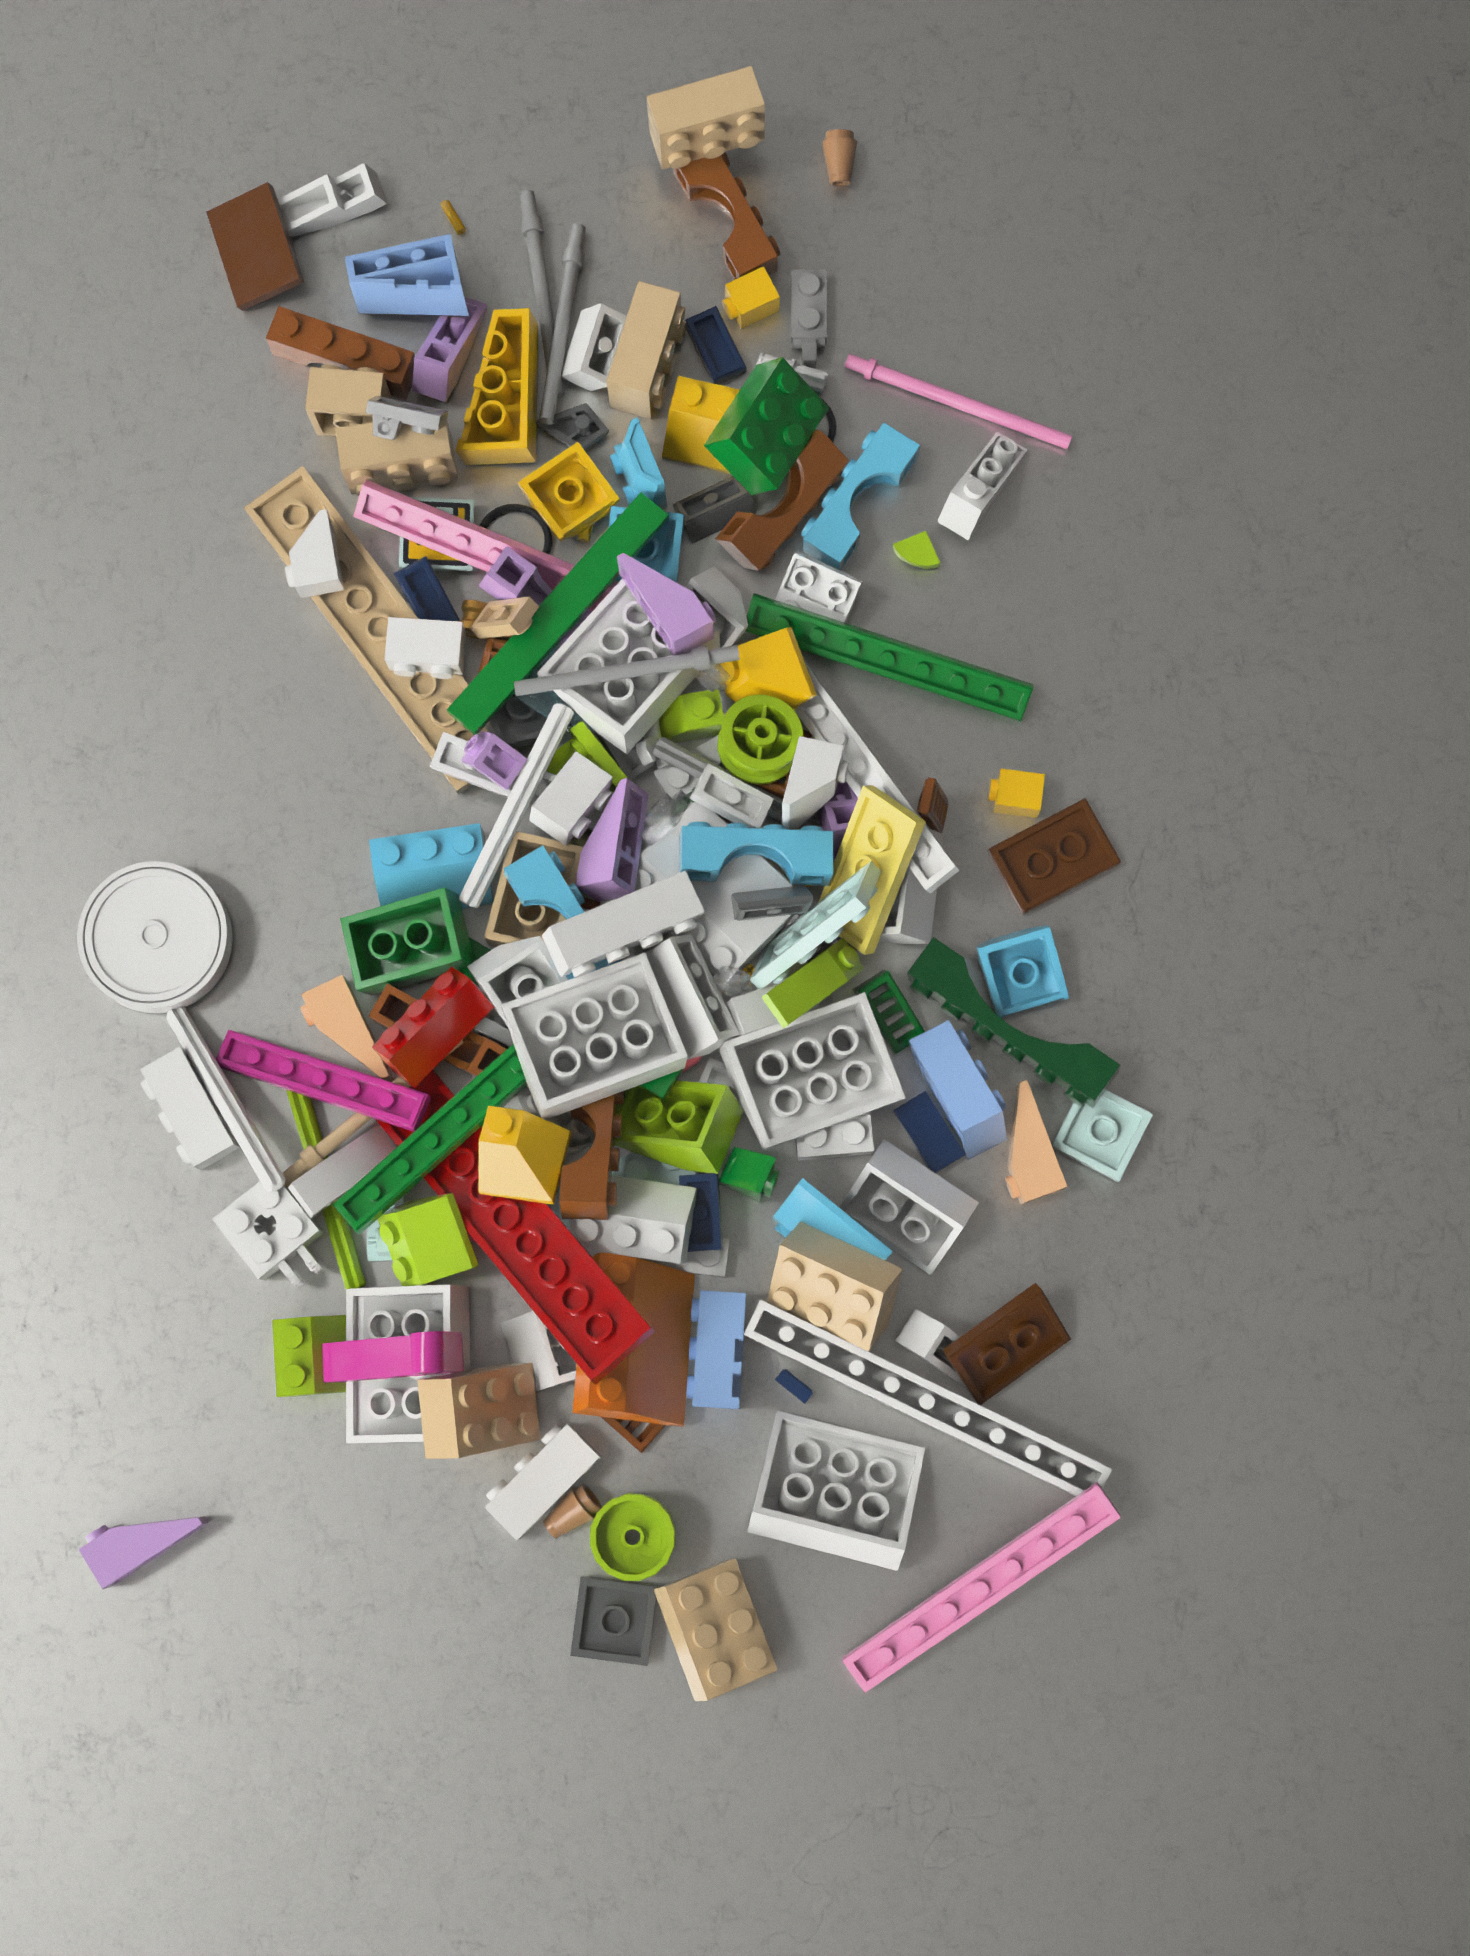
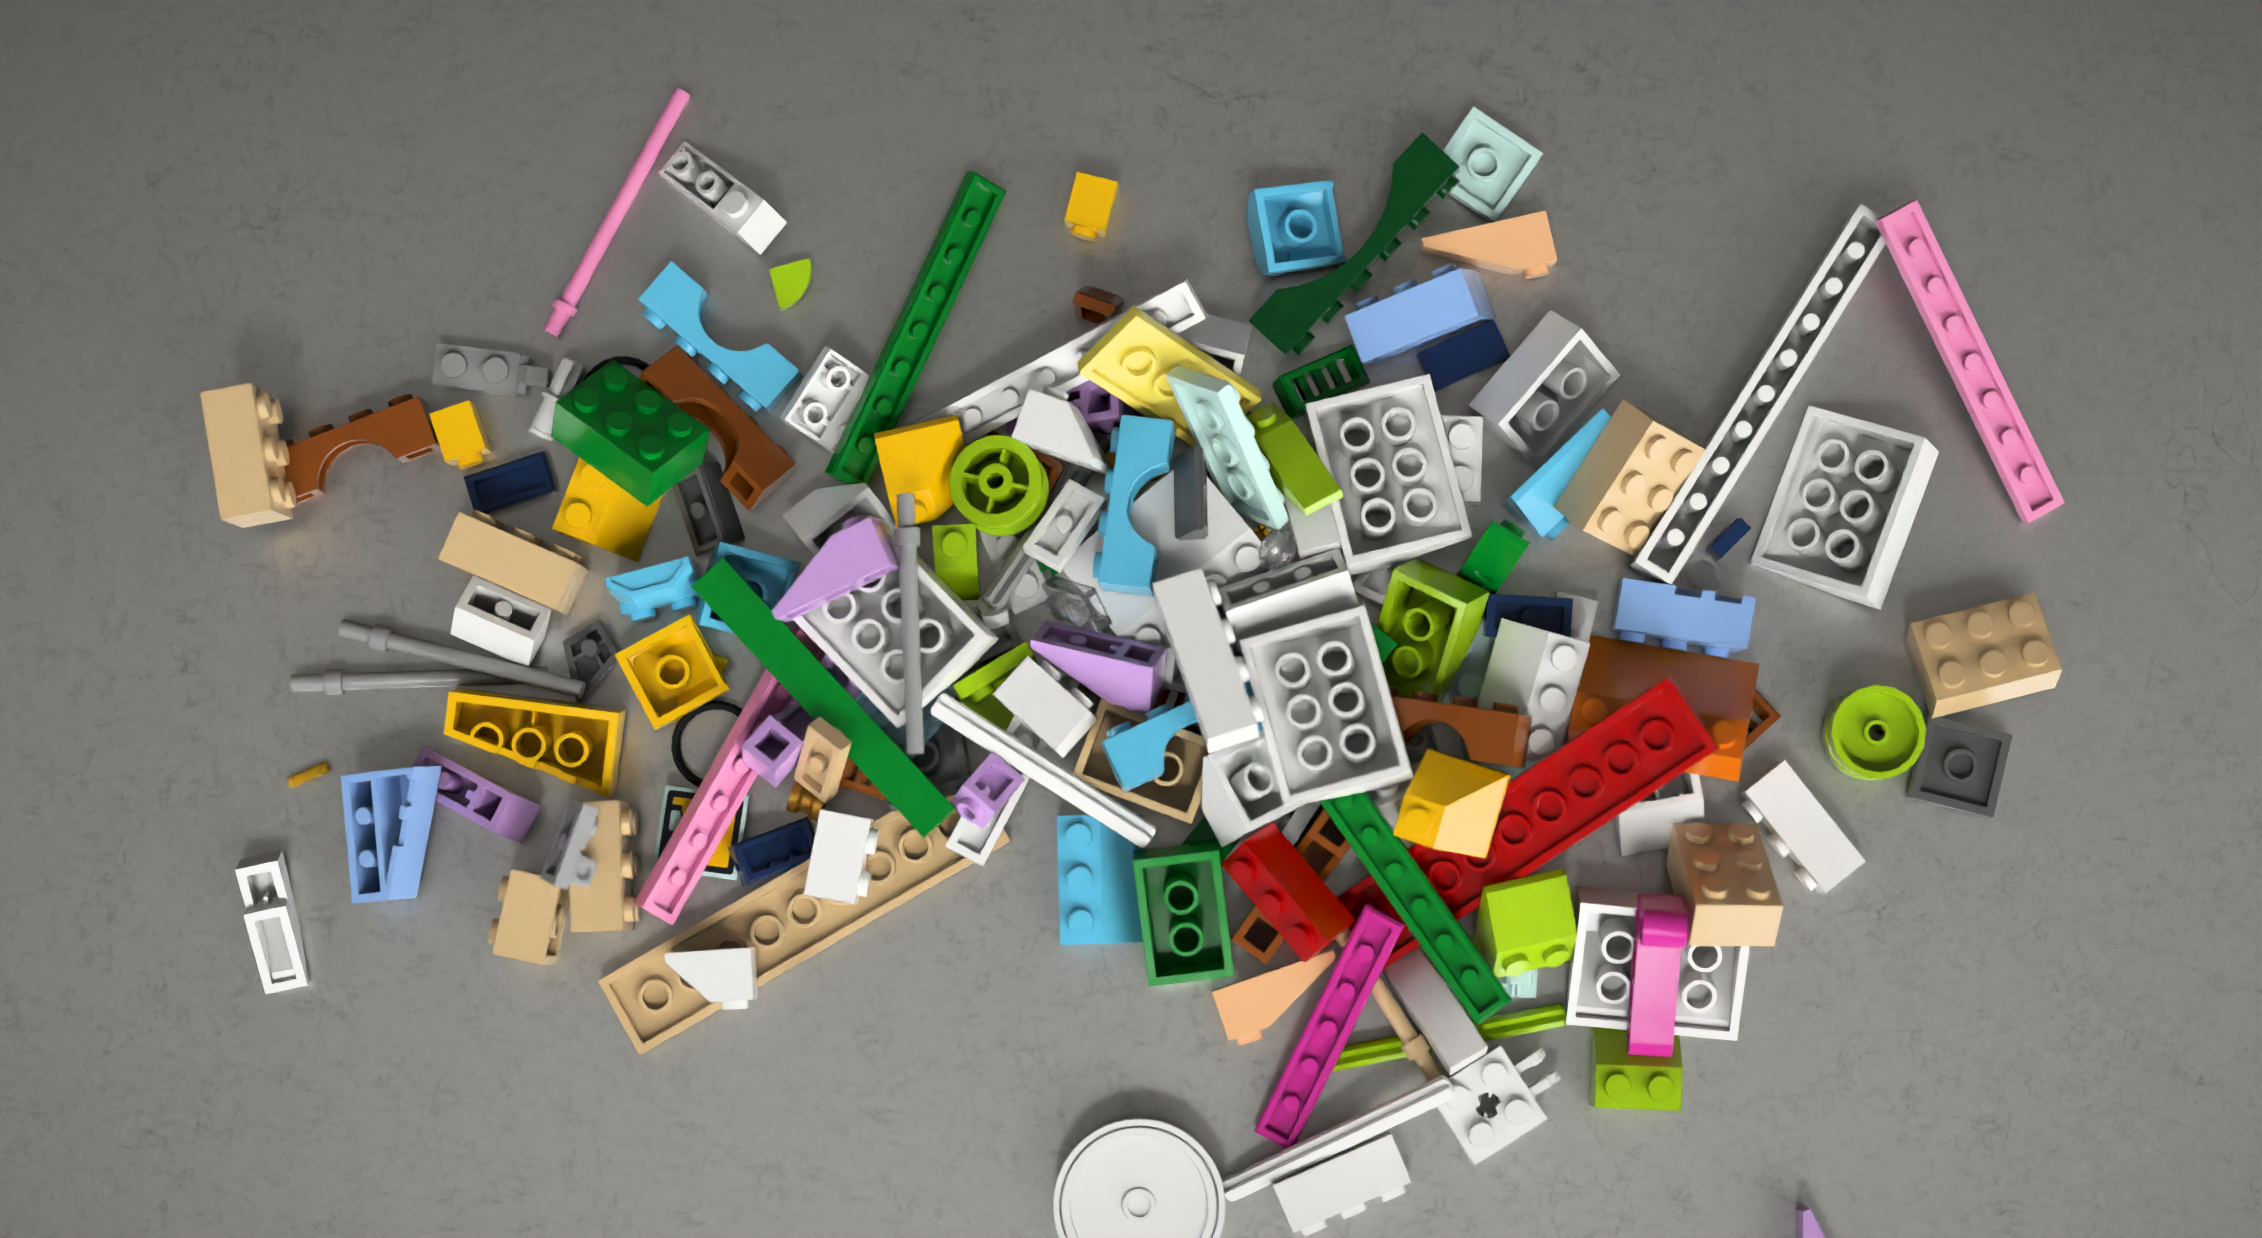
camera: 80 degrees left, 5 degrees up
reddish brown tile [206,182,304,311] -> none
dark orange arch [266,306,415,400] -> none
medium nougat cone [543,1484,602,1539] -> none
clear plate [696,664,731,692] -> none
medium nougat cone [822,129,857,186] -> none
white slope [895,1309,967,1389] -> none
reddish brown tile [942,1283,1071,1405] -> none
reddish brown tile [987,798,1121,915] -> none

